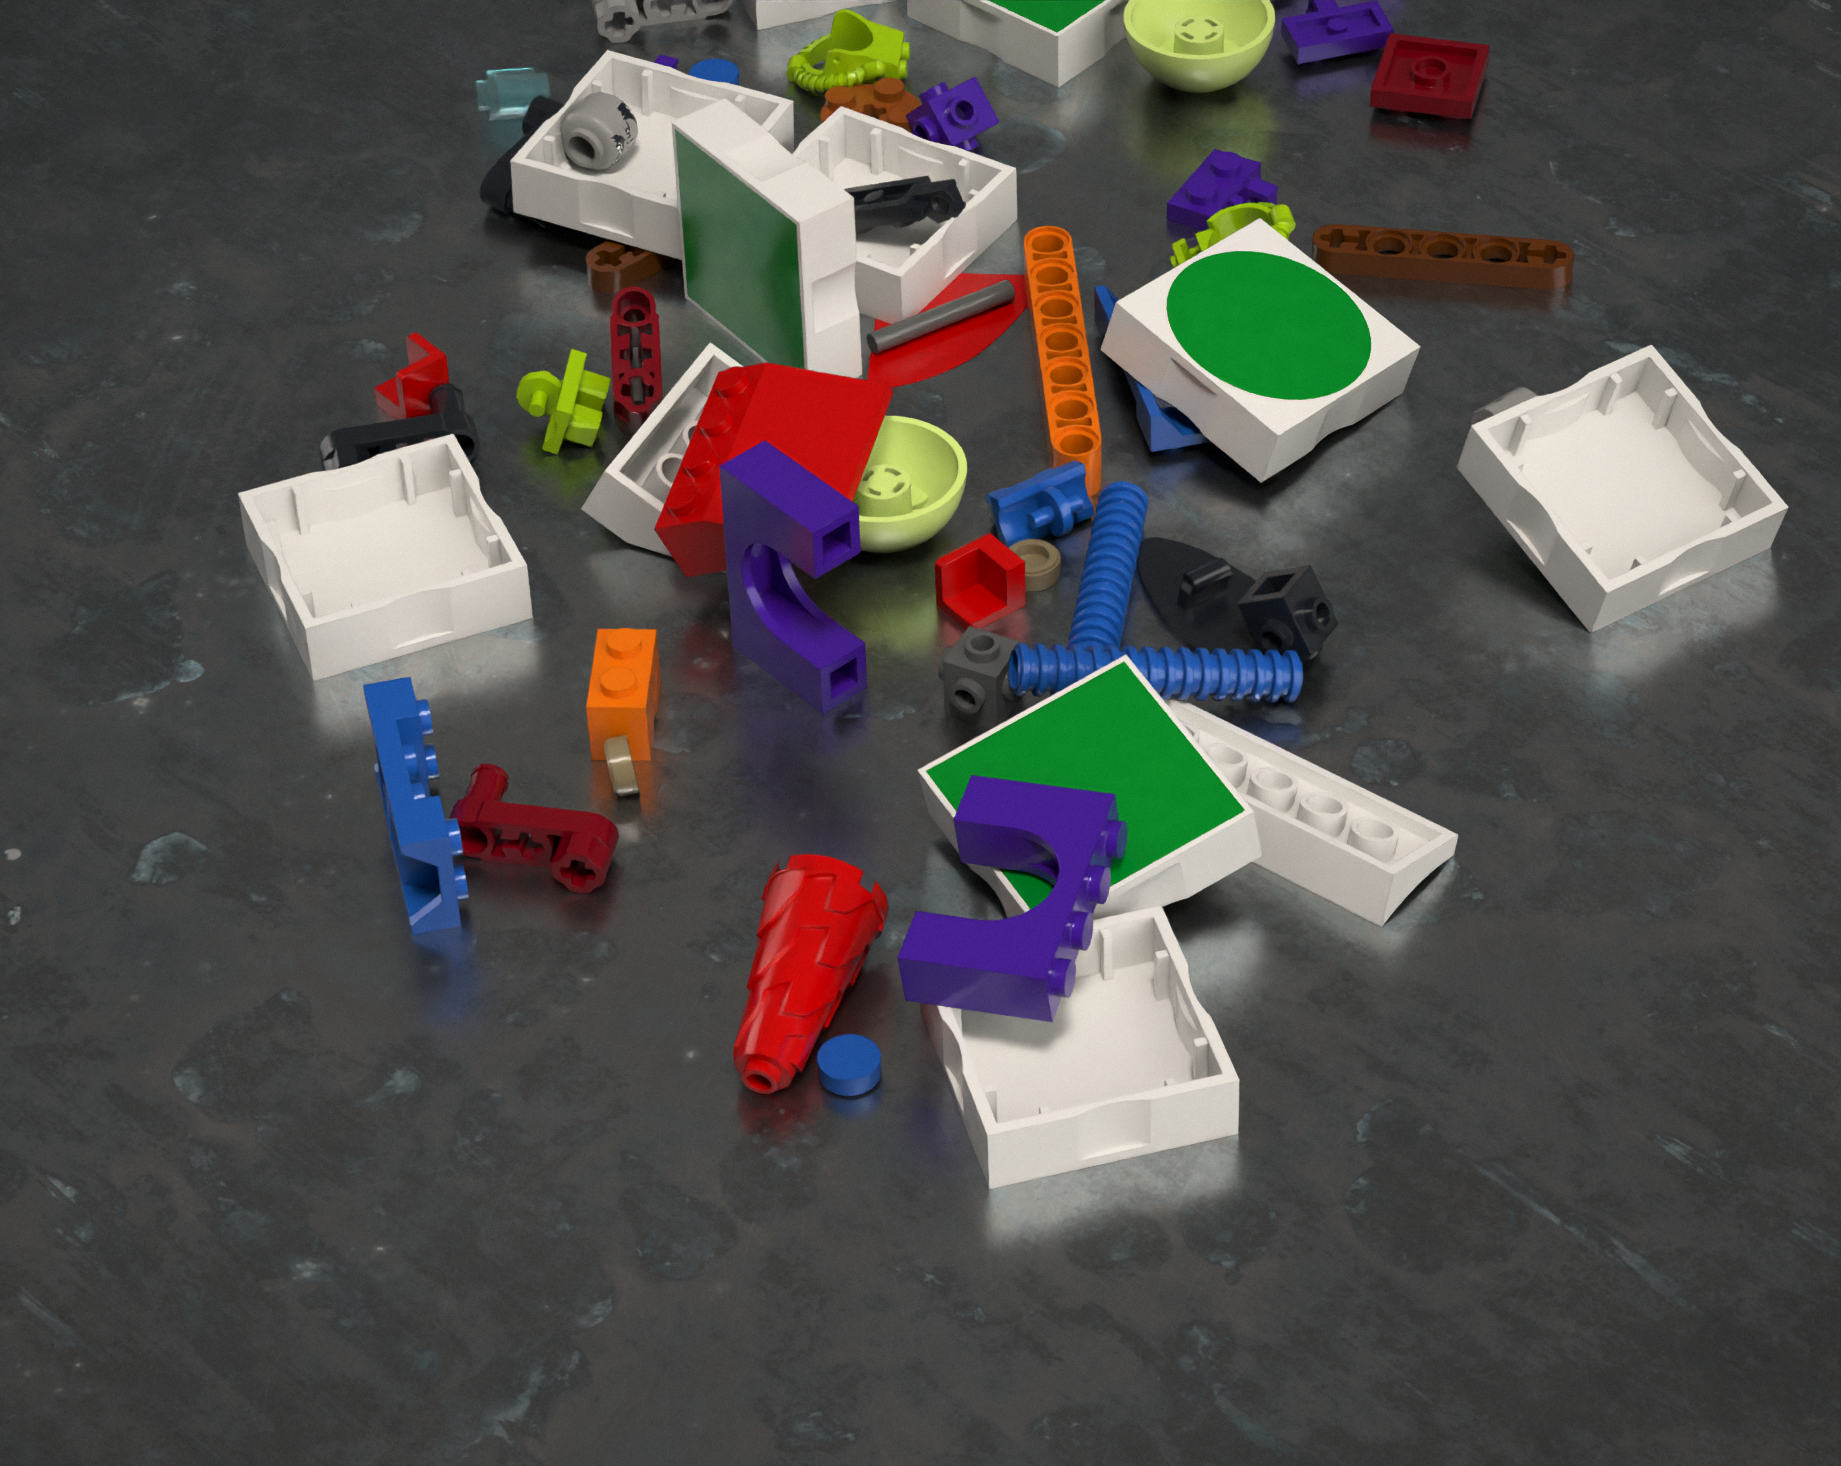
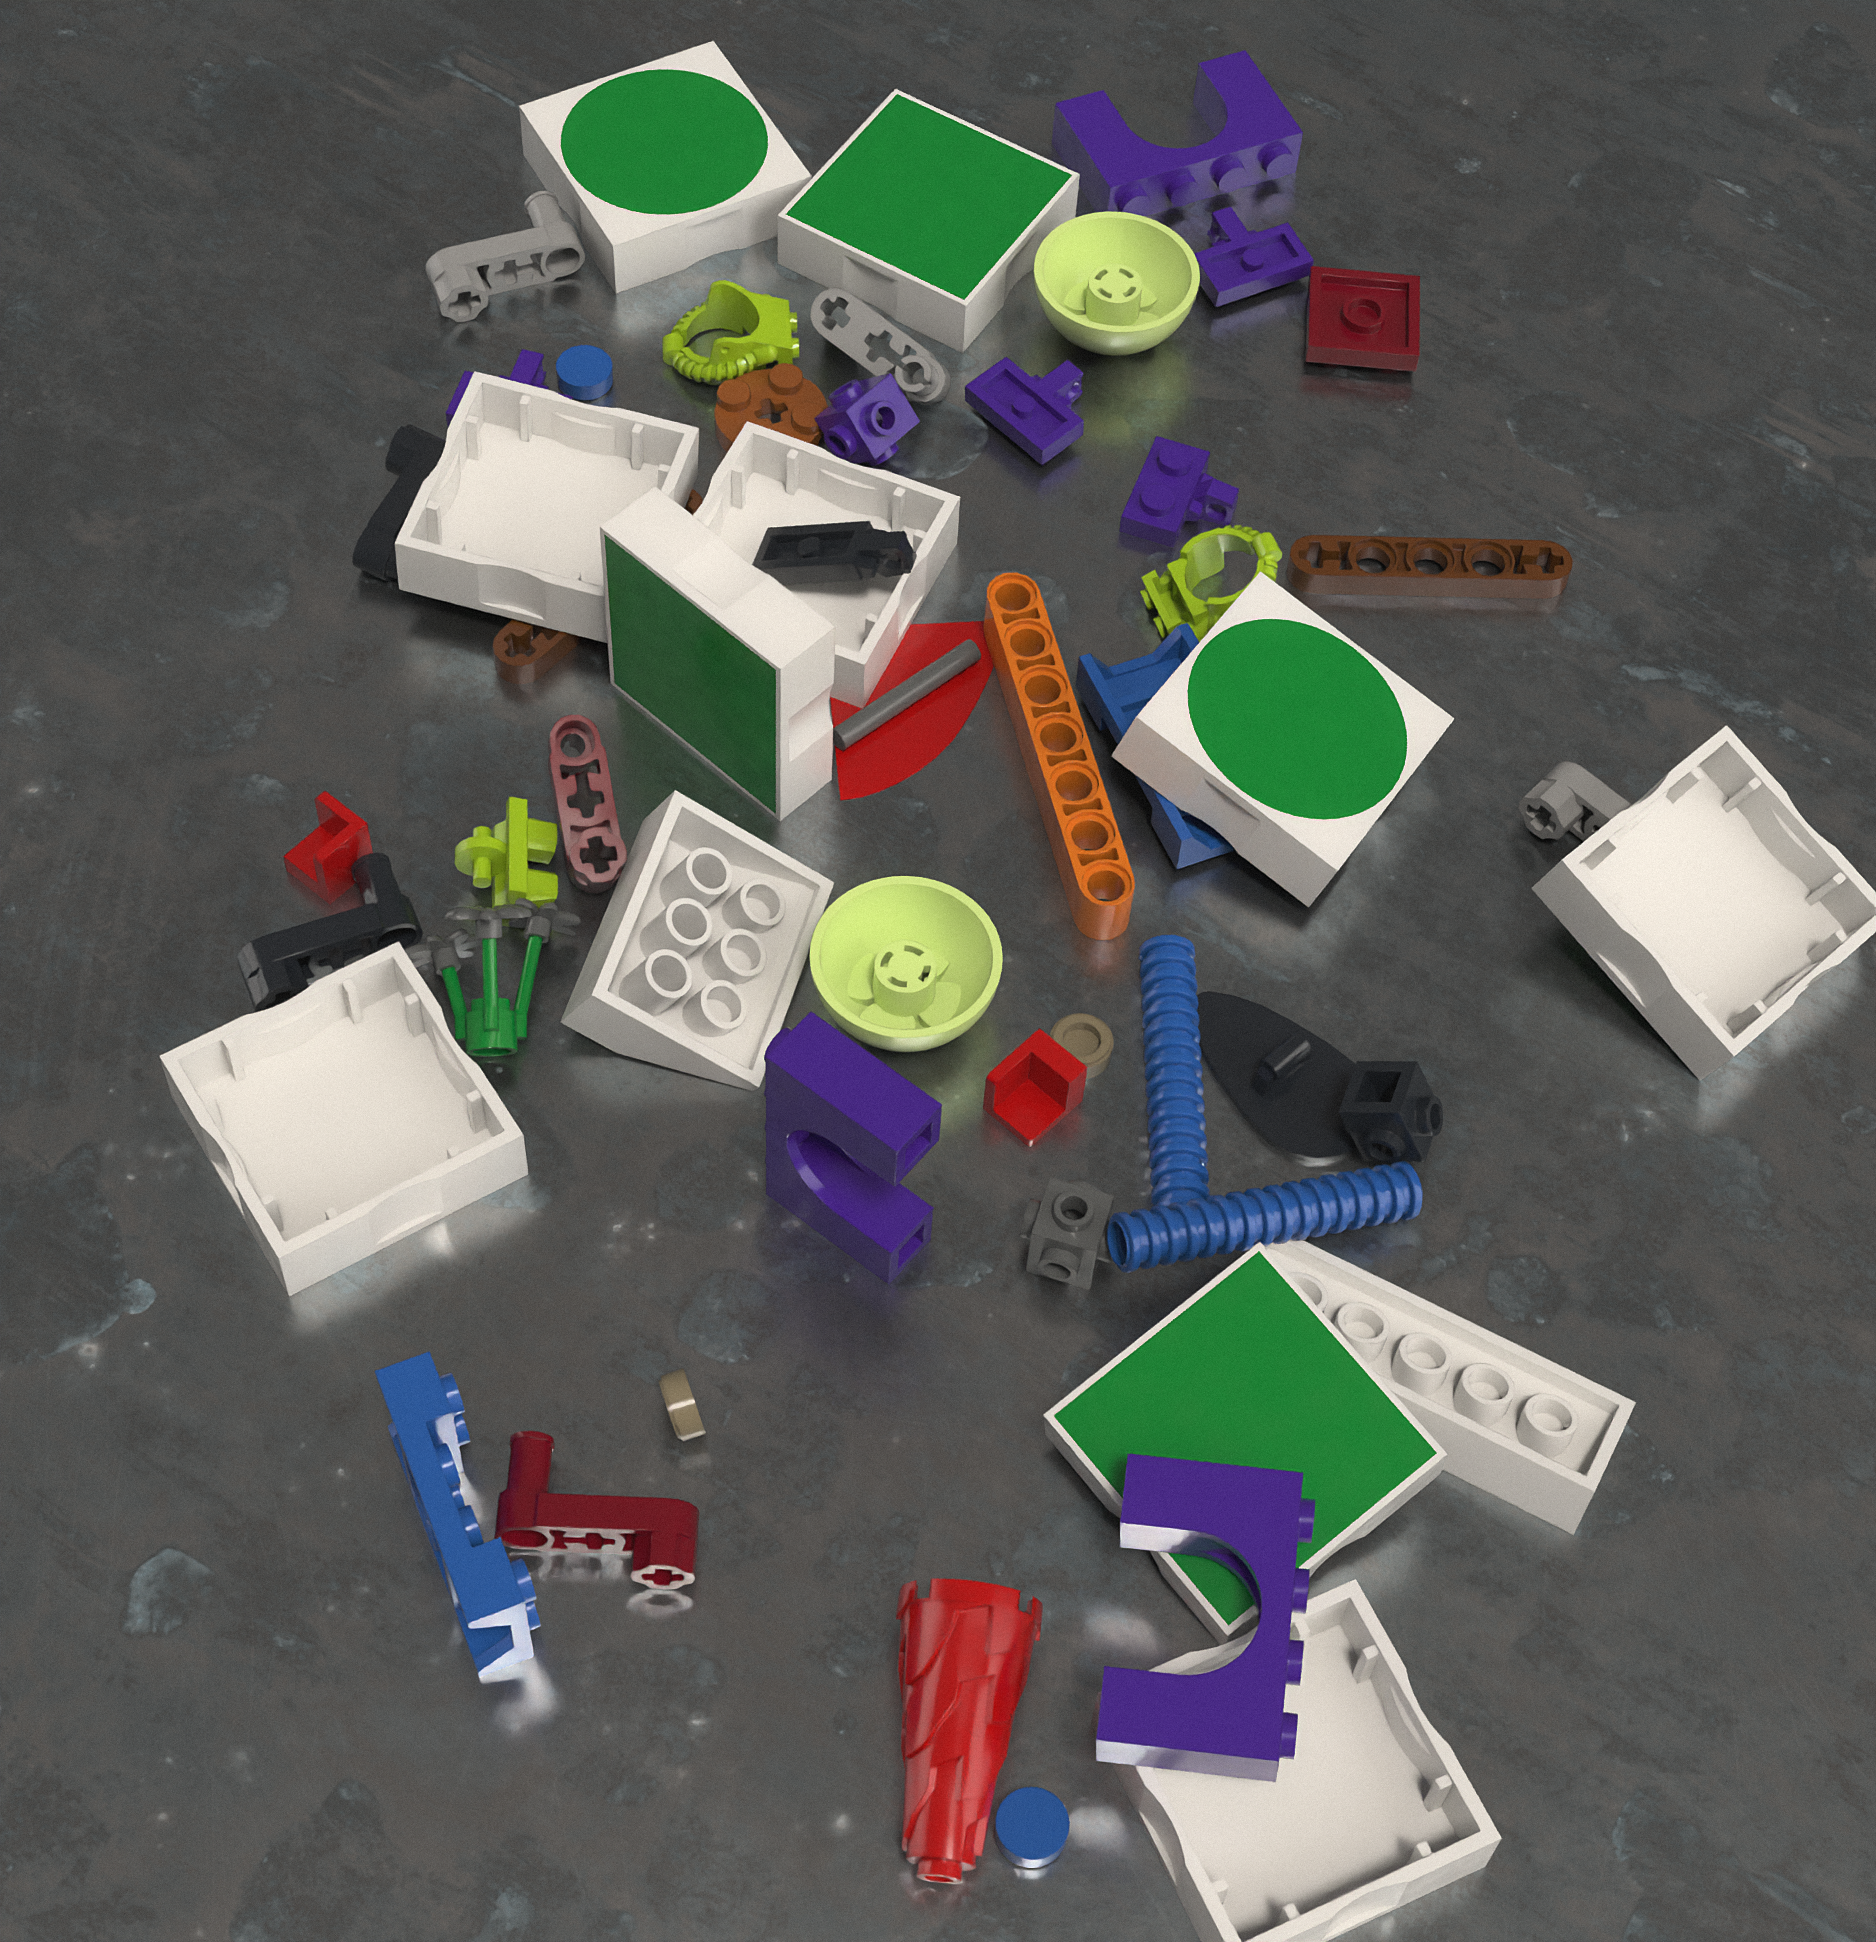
camera: 15 degrees left, 15 degrees up
clear light blue brick [475,67,550,121] -> none
light grey head [560,92,638,171] -> none
orange brick [586,628,661,761] -> none
red slope [654,362,894,578] -> none
blue hips [986,460,1095,548] -> none
none -> plant [404,897,580,1057]
none -> light grey beam [810,288,951,405]
none -> dark purple hinge [965,357,1084,465]

